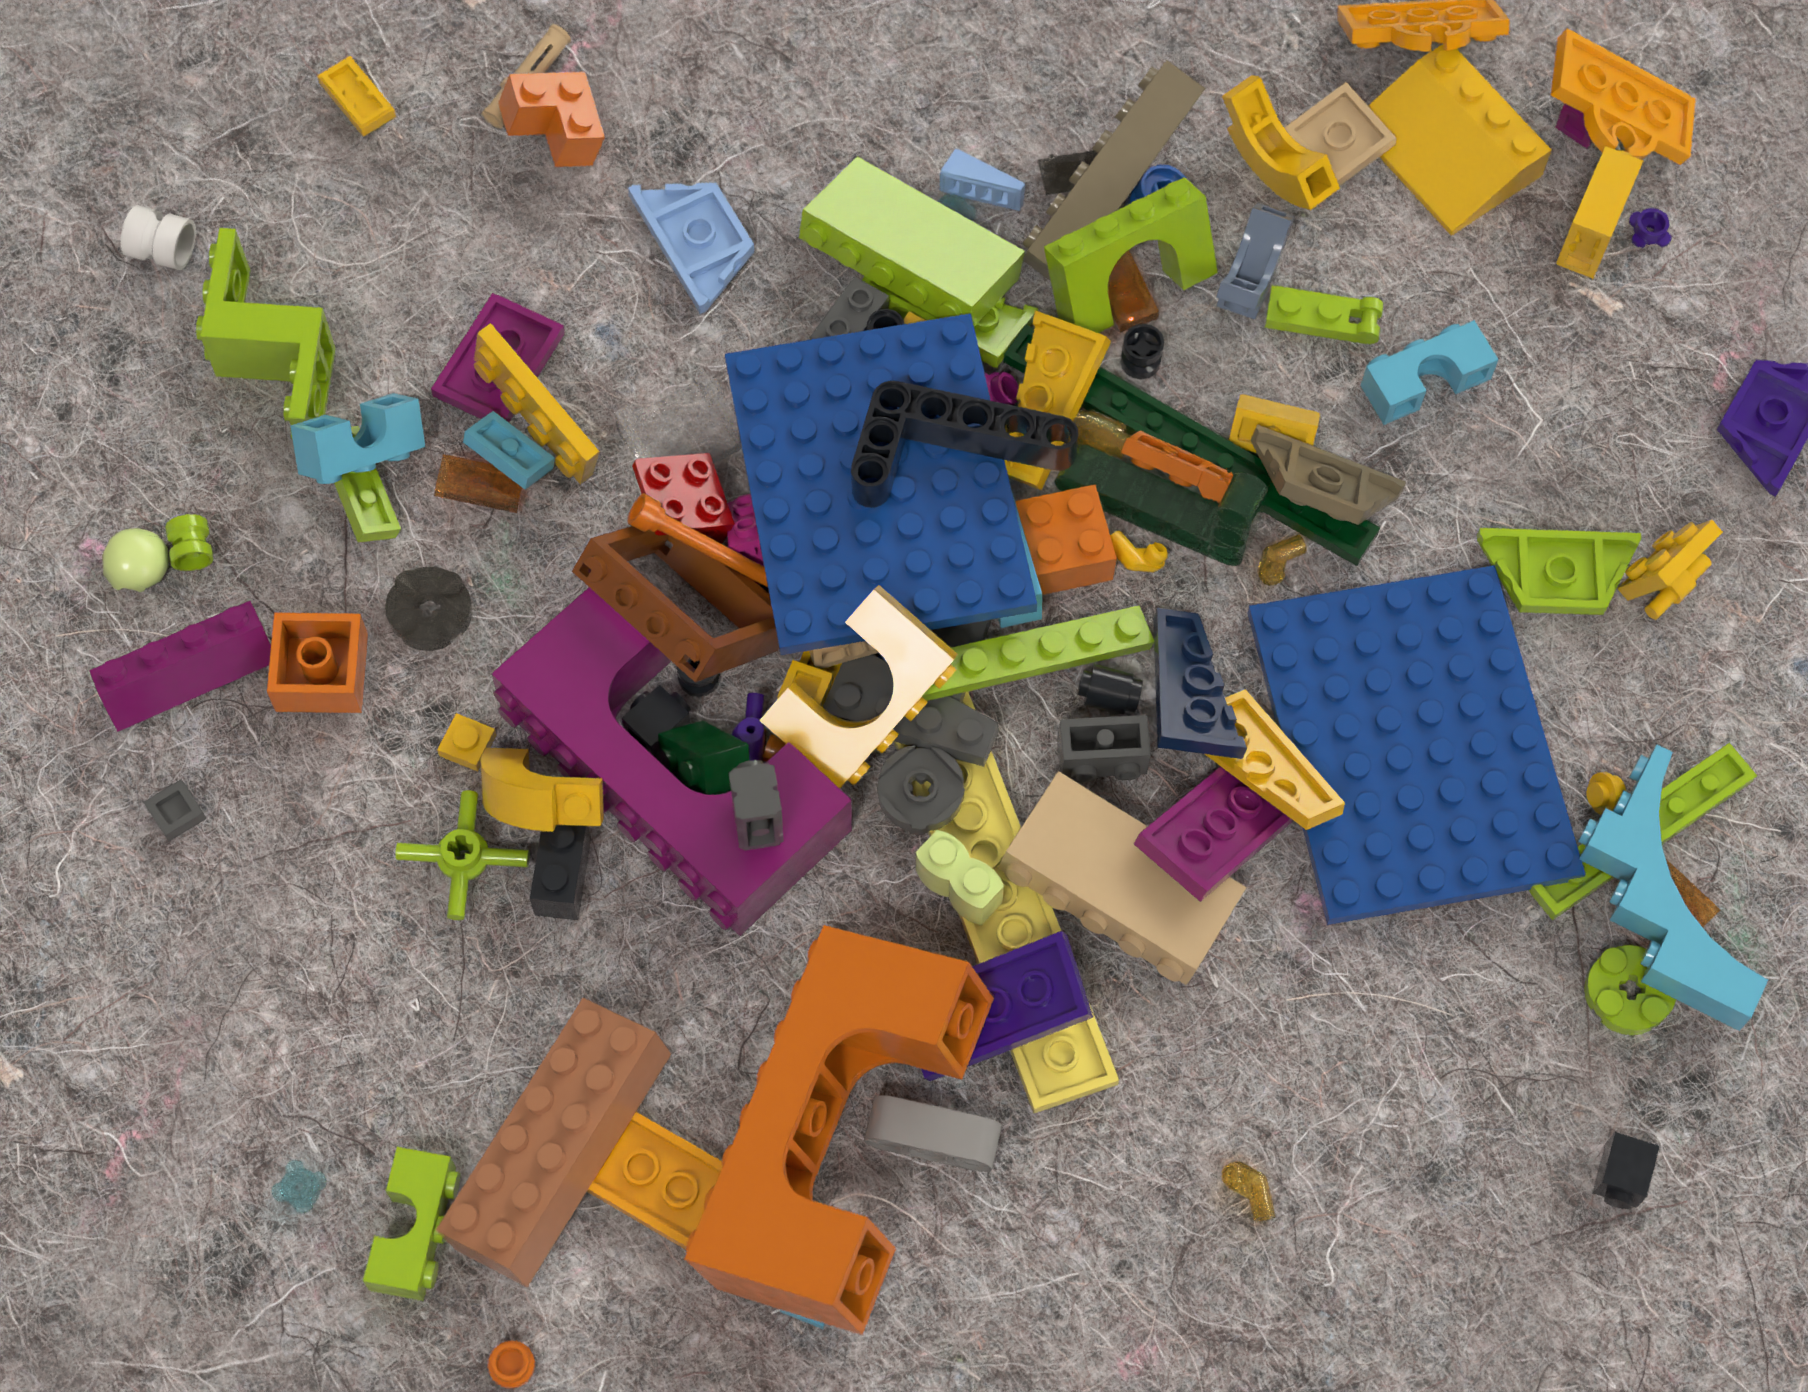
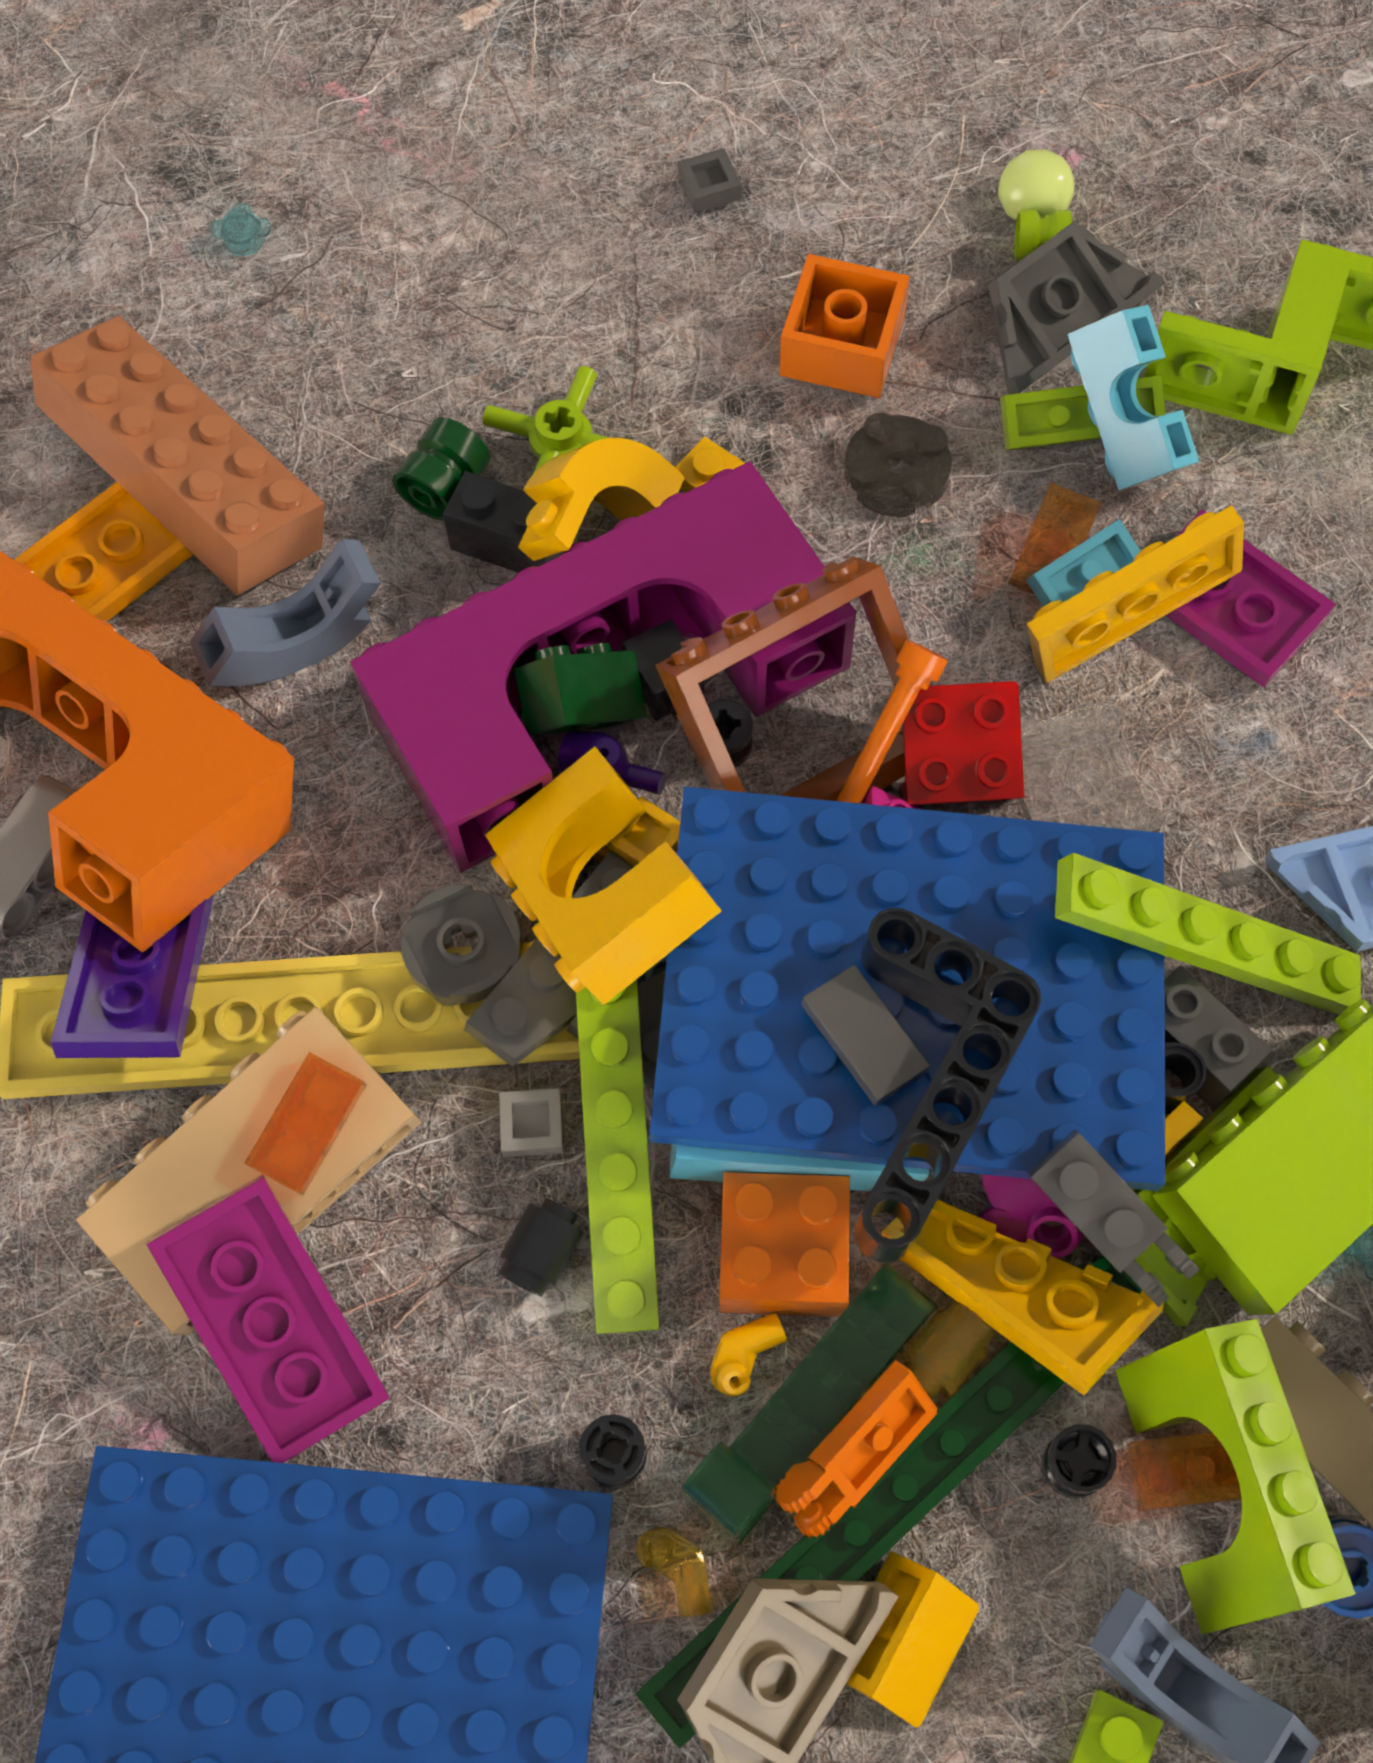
camera: 110 degrees right, 0 degrees up
magenta brick [89,600,271,732] -> none
lime arch [363,1147,461,1301] -> none
dark grey brick [729,760,784,851] -> none
yellowish green brick [916,830,1004,925] -> none
dark grey brick [1057,715,1151,783] -> none
dark blue wing [1153,608,1247,759] -> none
yellow wing [1204,689,1345,830] -> none
none -> sand blue arch [190,539,381,686]
none -> clear orange plate [244,1052,367,1195]
none -> dark green wheel [392,417,491,521]
none -> light grey plate [499,1088,564,1158]
none -> black wheel [579,1414,647,1489]
none -> dark grey tile [801,965,930,1107]
none -> dark grey wing [988,222,1165,394]
none -> dark grey hinge [1027,1130,1200,1307]
none -> lime plate [1055,853,1361,1015]

